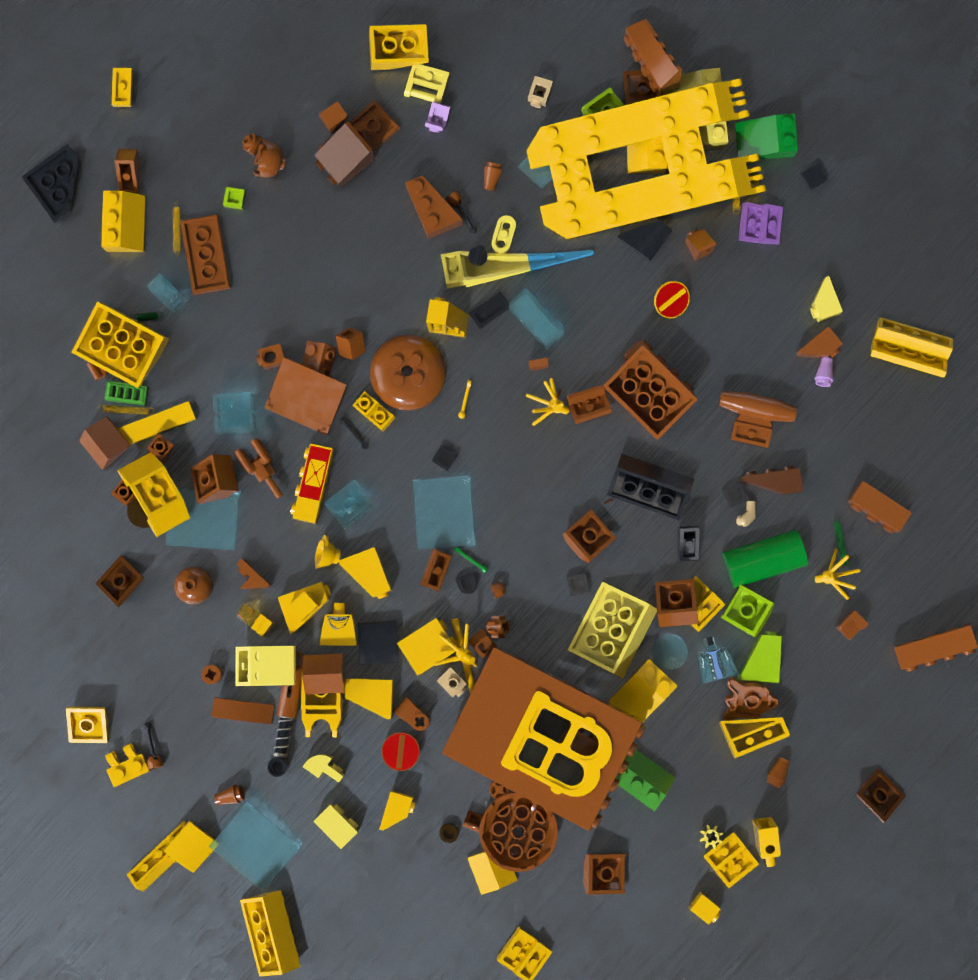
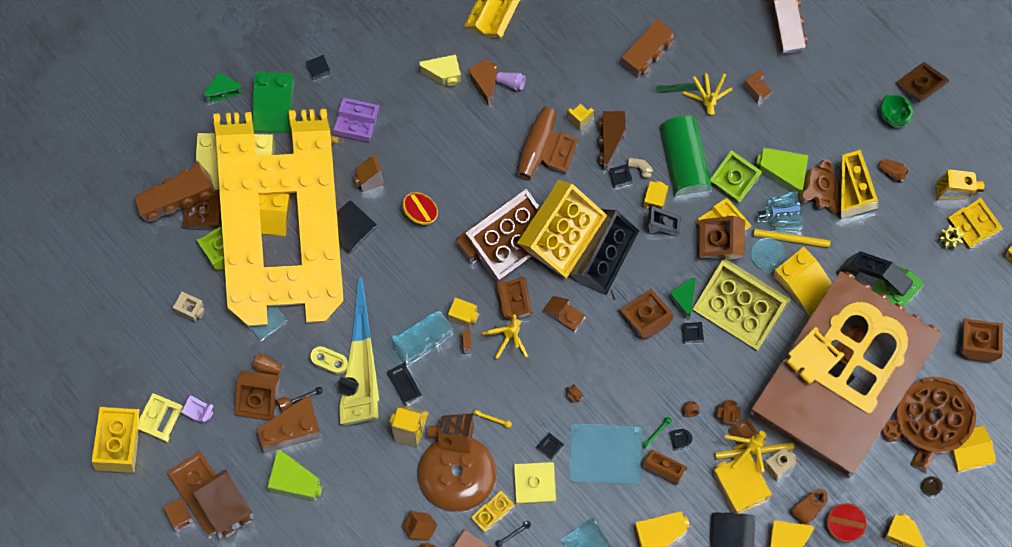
camera: 90 degrees left, 15 degrees down
none -> green slope [204,72,244,104]
none -> dark orange slope [235,370,280,420]
none -> lime slope [268,450,323,502]
none -> dark orange torso [428,413,474,452]
none -> yellow brick [448,297,479,328]
none -> light yellow plate [514,462,556,504]
none -> yellow slope [518,180,607,278]
none -> dark orange slope [543,296,585,332]
none -> yellow panel [567,104,594,131]
none -> dark orange plate [567,384,584,402]
none -> yellow brick [643,181,668,210]
none -> green slope [669,277,696,320]
none -> yellow bar [754,229,830,248]
none -> yellow plate [786,327,845,385]
none -> black slope [837,251,913,297]
none -> green hair [881,94,914,128]

